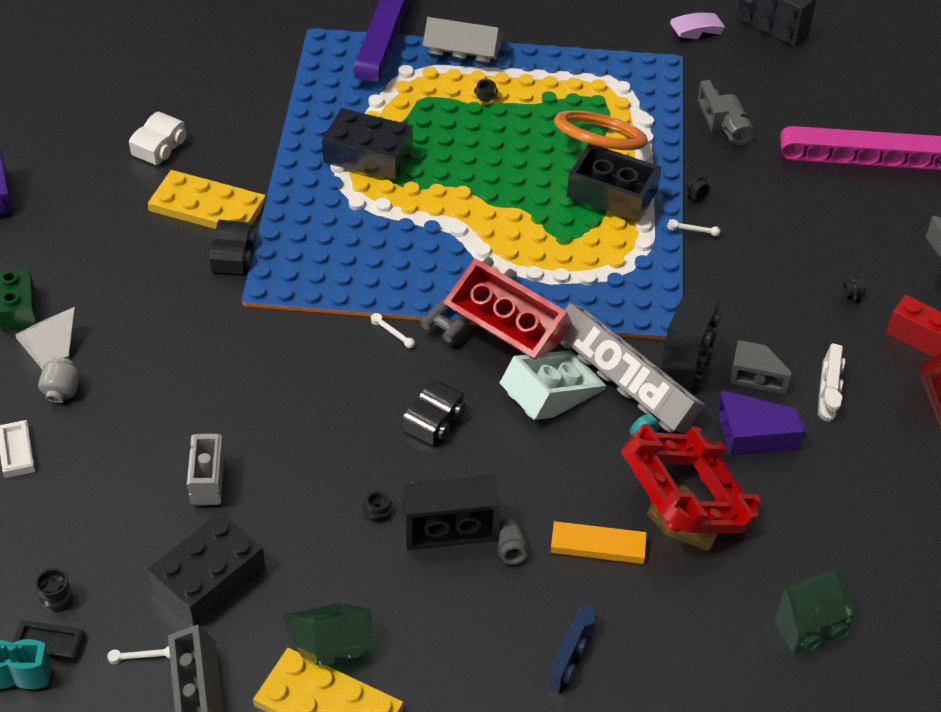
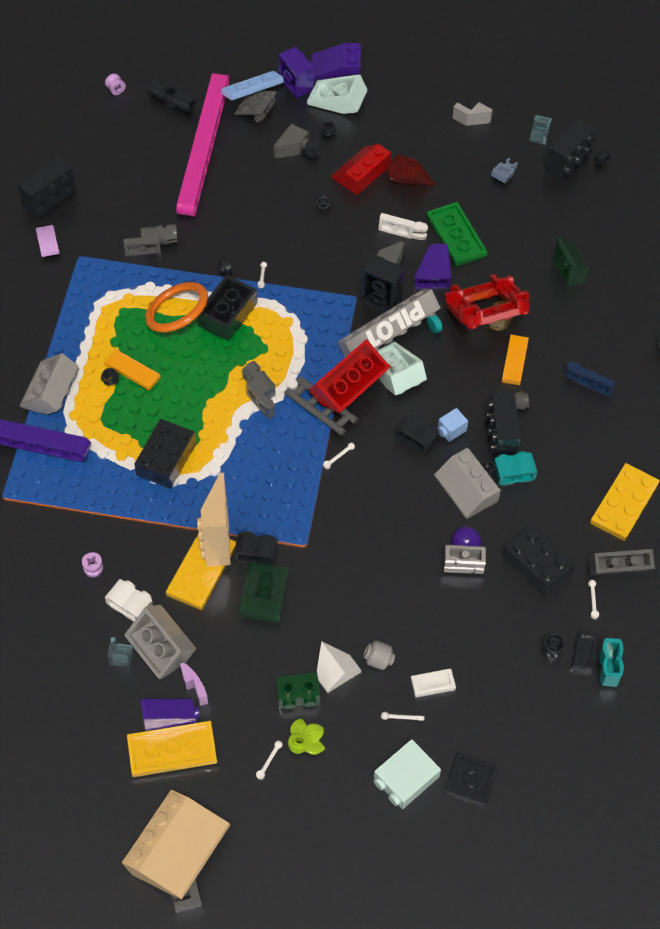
camera: 85 degrees left, 10 degrees up
clear green slope [283,603,375,665] -> none
none -> lavender wheel [82,552,103,577]
none -> light orange tile [104,349,161,391]
none -> clear light blue panel [107,637,134,668]
none -> light grey slope [124,605,197,680]
none -> lavender slope [180,662,208,706]
none -> tan slope [197,473,231,566]
none -> clear green slope [239,562,289,623]
none -> dark grey plate [242,361,276,420]
none -> green tile [426,202,488,267]
none -> light grey slope [434,448,501,519]
none -> light blue brick [437,408,468,442]
none -> dark purple hair [450,526,481,546]
none -> teal brick [494,451,538,485]

